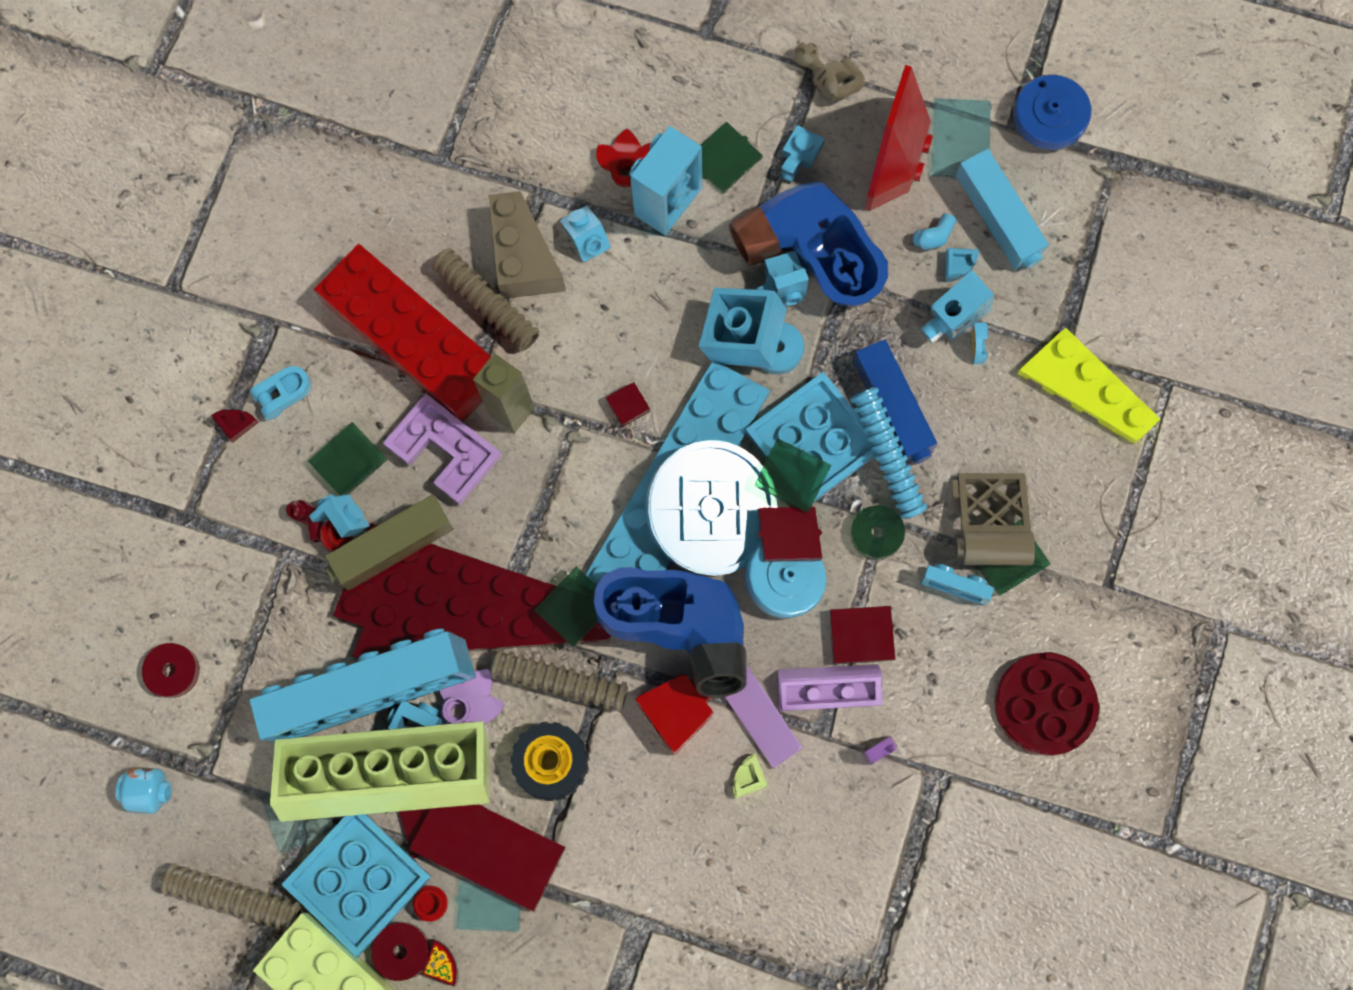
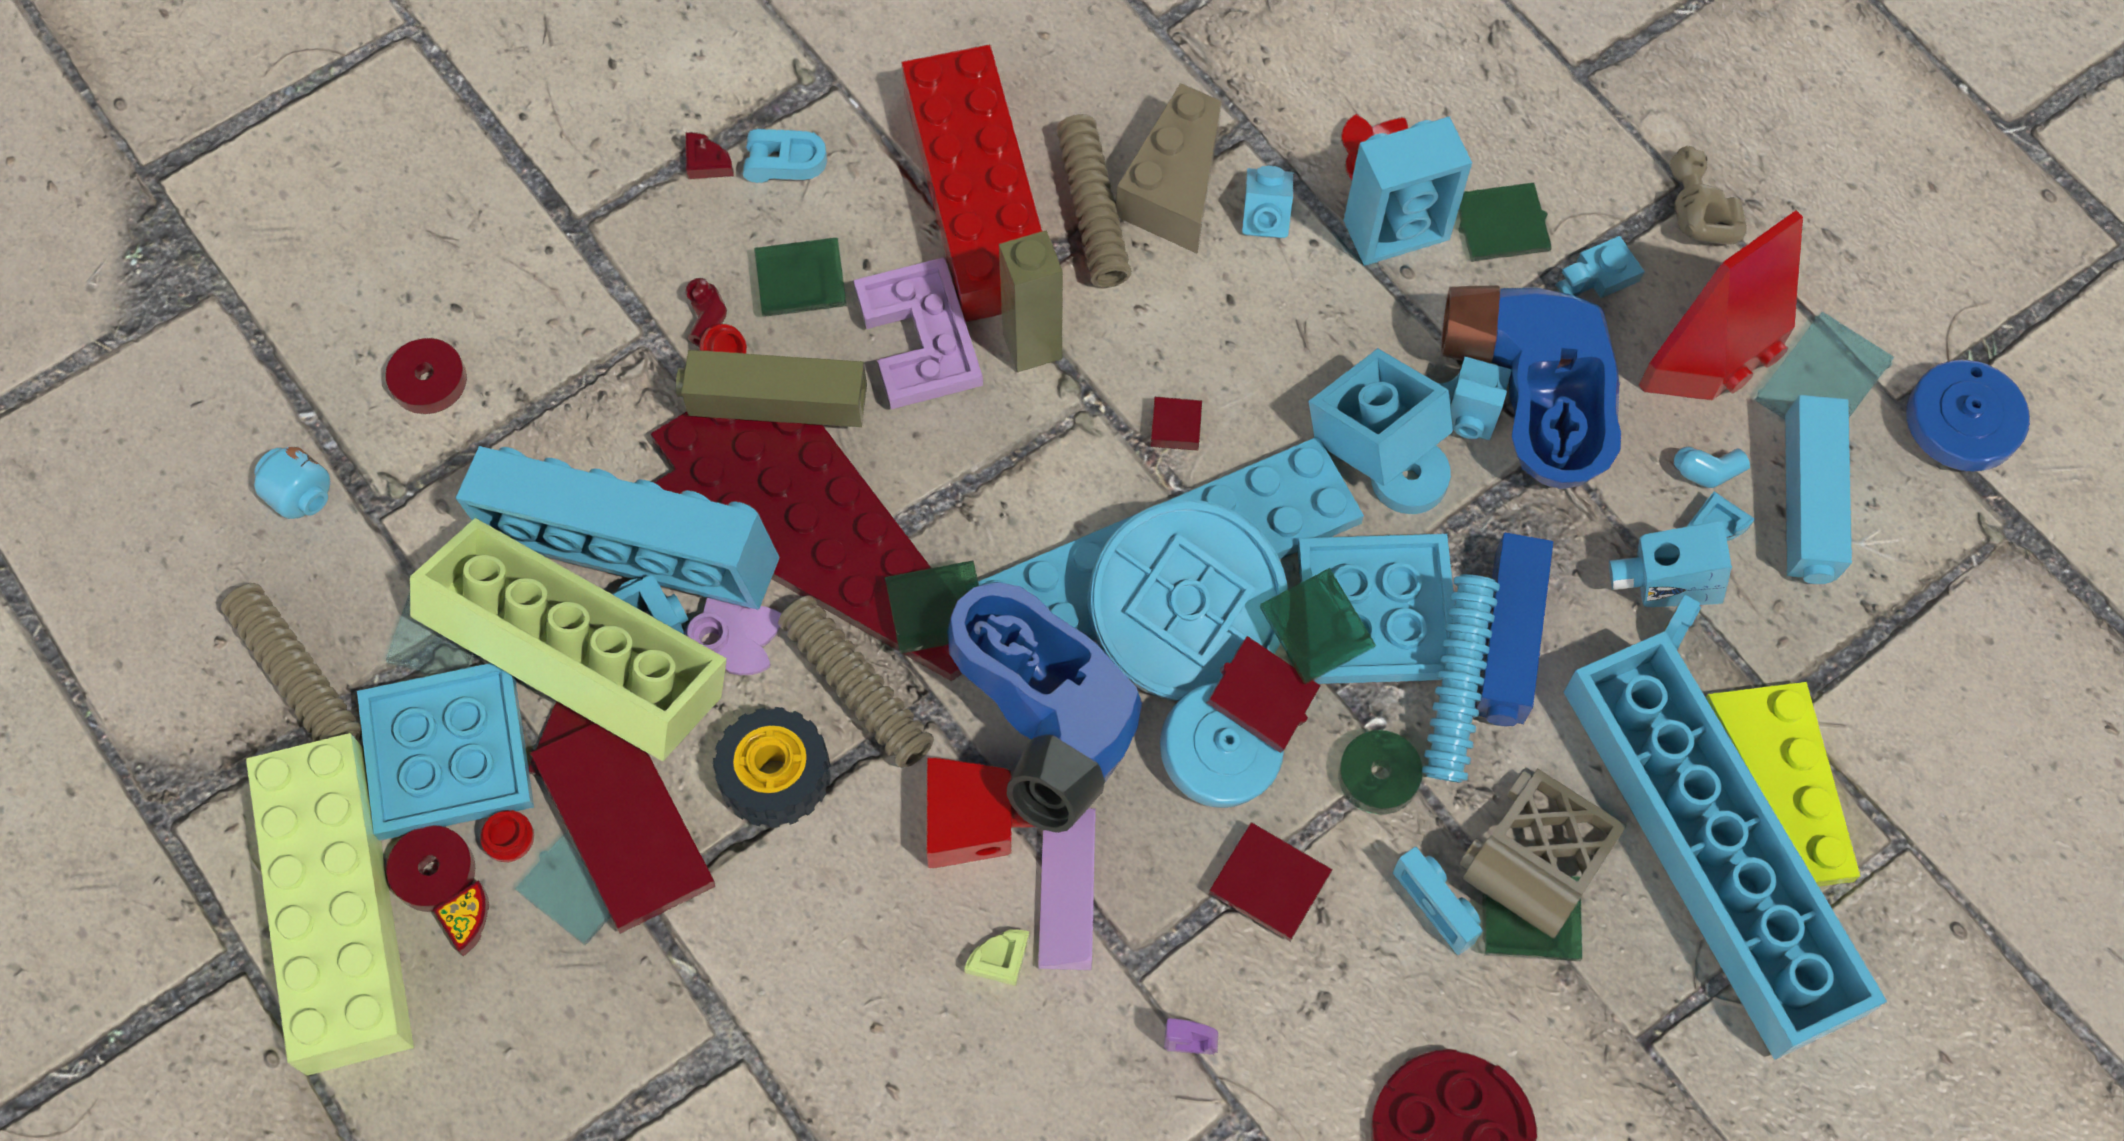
camera: 30 degrees right, 10 degrees down
medium azure bracket [309,494,370,538] -> none
lavender slope [777,664,882,711] -> none
none -> medium azure brick [1564,631,1887,1060]

